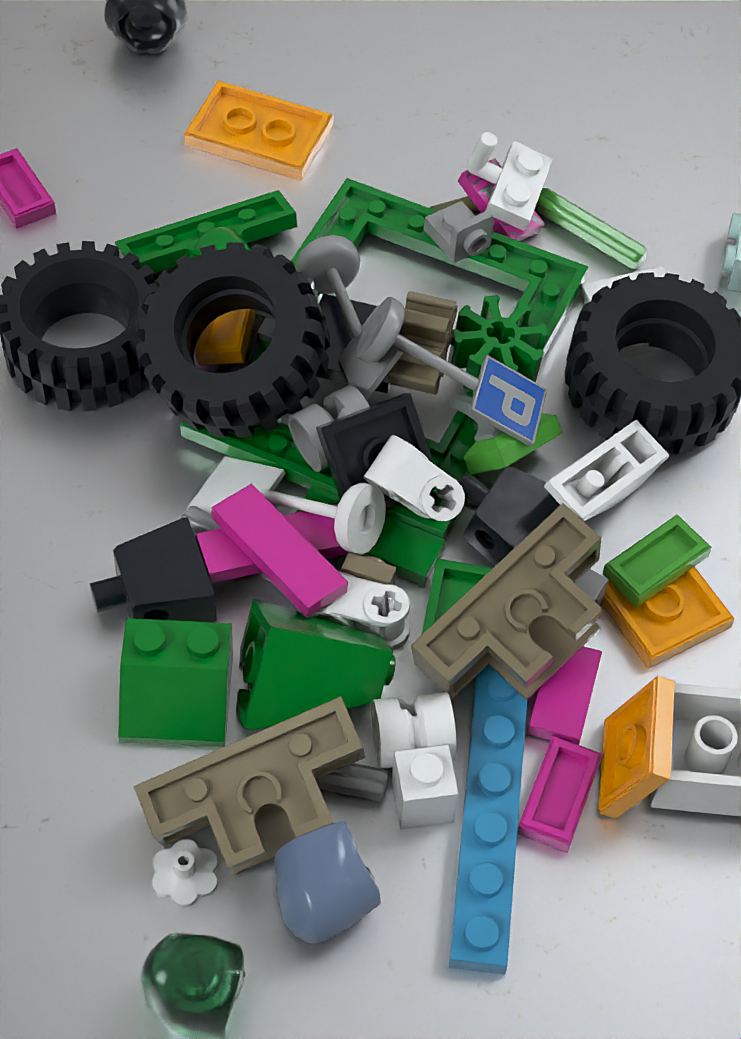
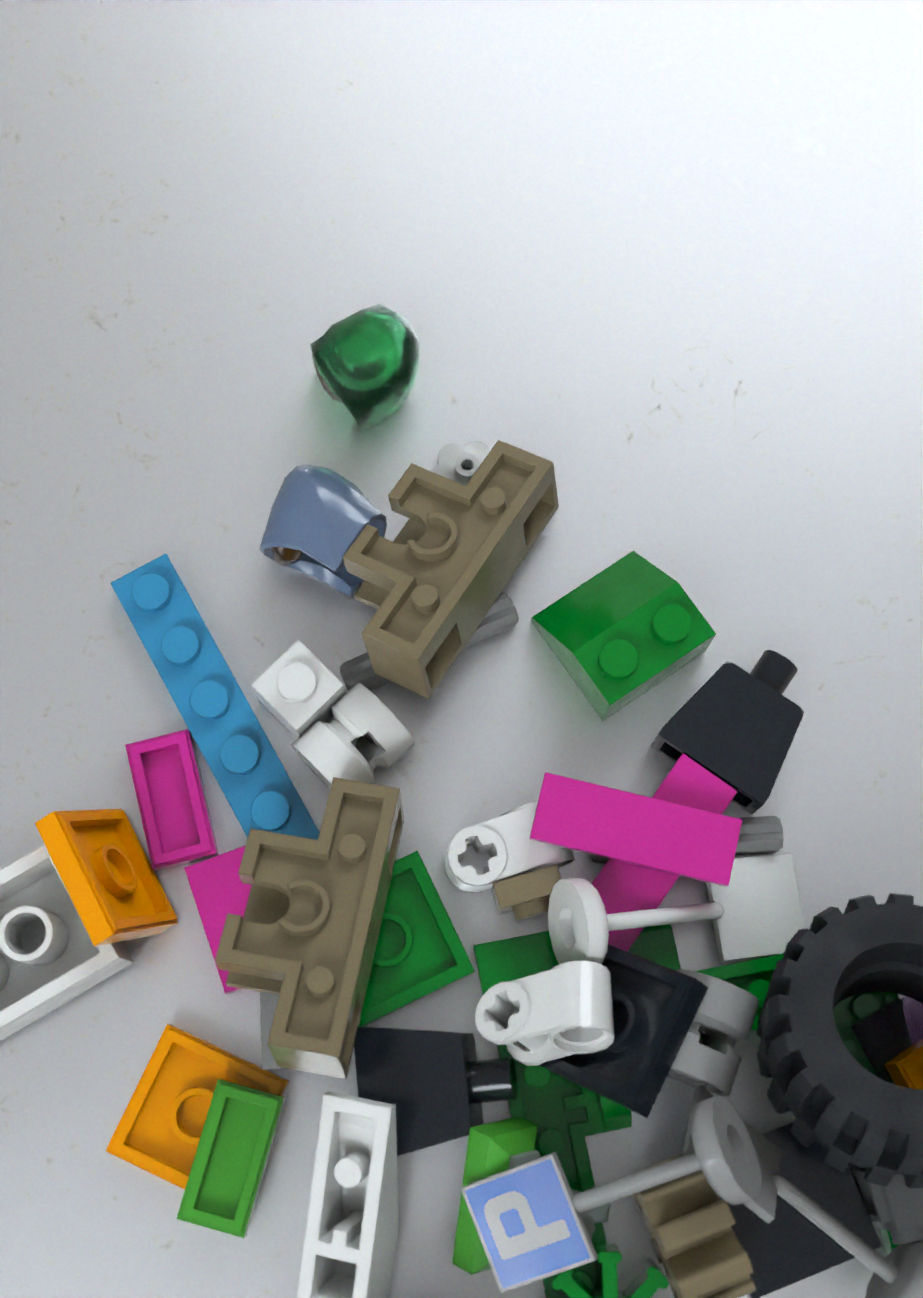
camera: 145 degrees right, 20 degrees up
green slope [236,599,396,730] -> none

